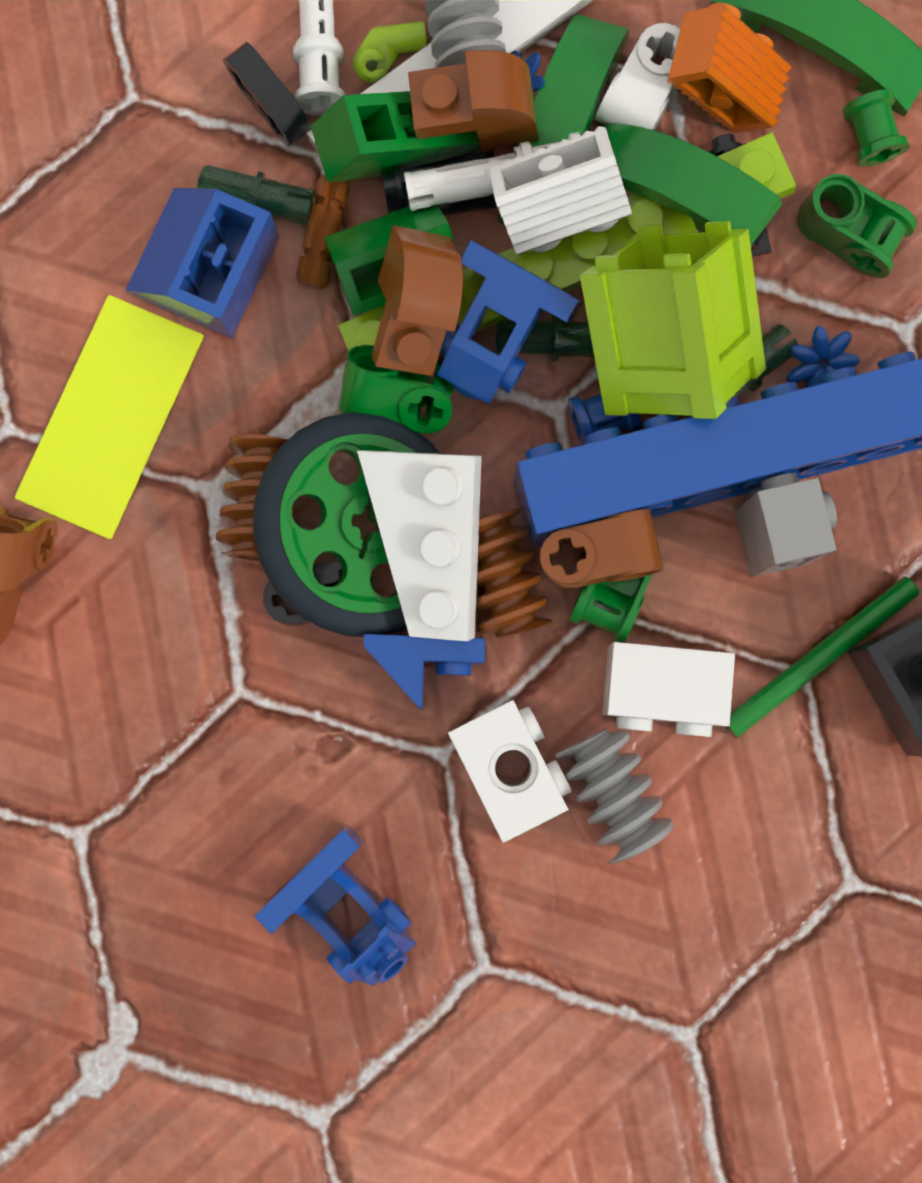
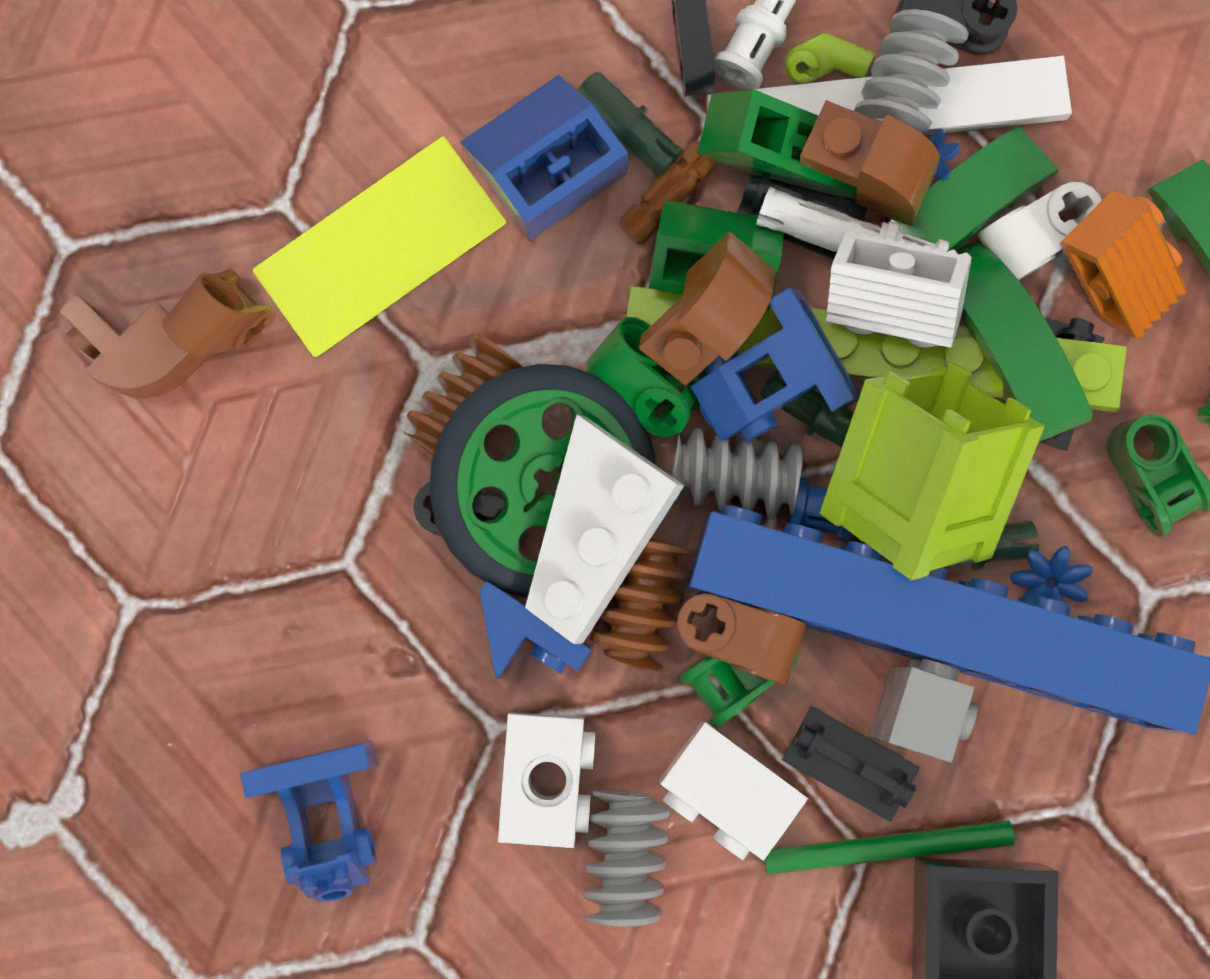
camera: 30 degrees right, 0 degrees up
none -> light grey piece [671,428,803,520]
none -> black hinge [781,706,920,822]

